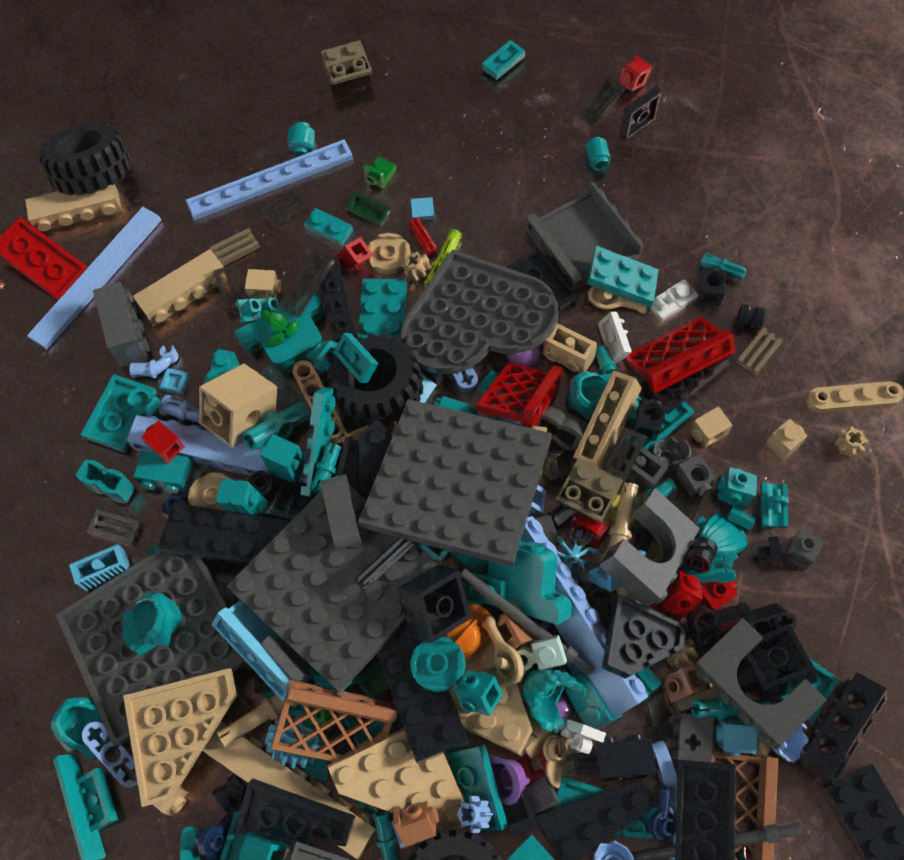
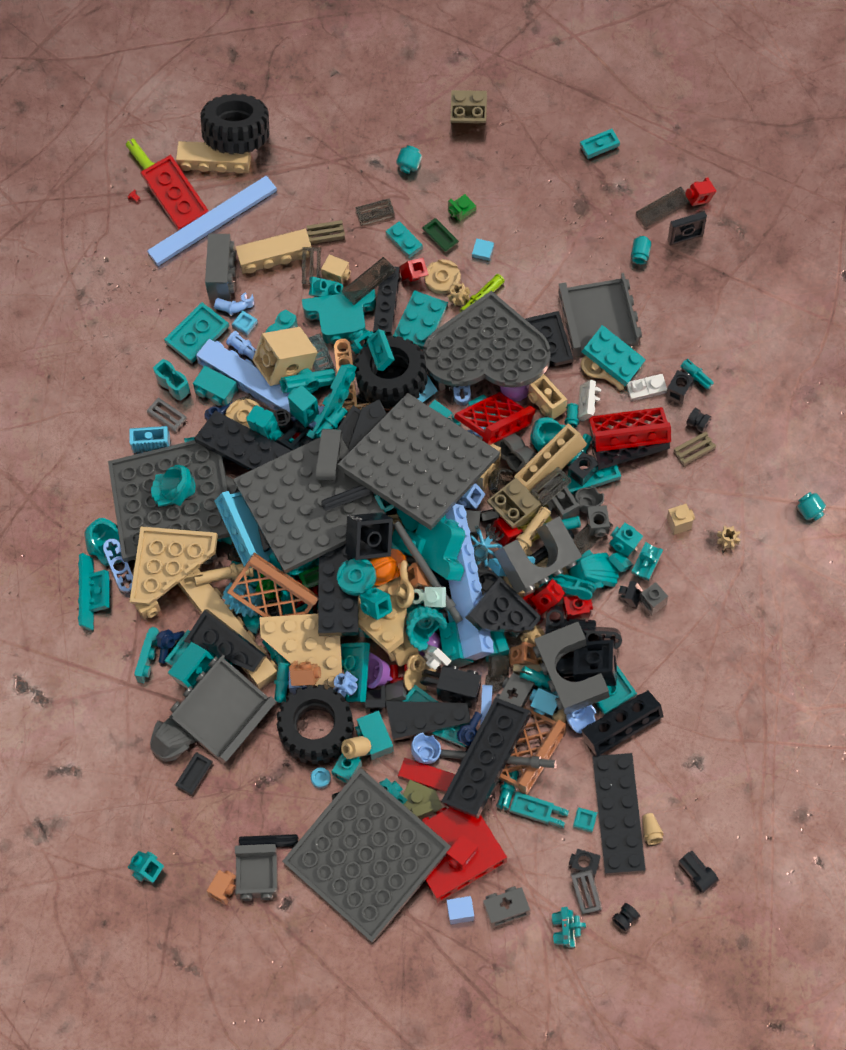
camera: 20 degrees right, 0 degrees up
teal hair [127,386,161,415] -> none
red brick [141,420,185,464] -> none
light blue tile [186,139,353,221] -> none
black wheel [212,773,247,813] -> none
green plant [261,310,299,347] -> none
flat silver tile [262,636,311,683] -> none
red axle [409,218,437,256] -> none
black wheel [685,537,718,574] -> none
tan brick [690,406,733,448] -> none
tan plate [807,381,904,413] -> none

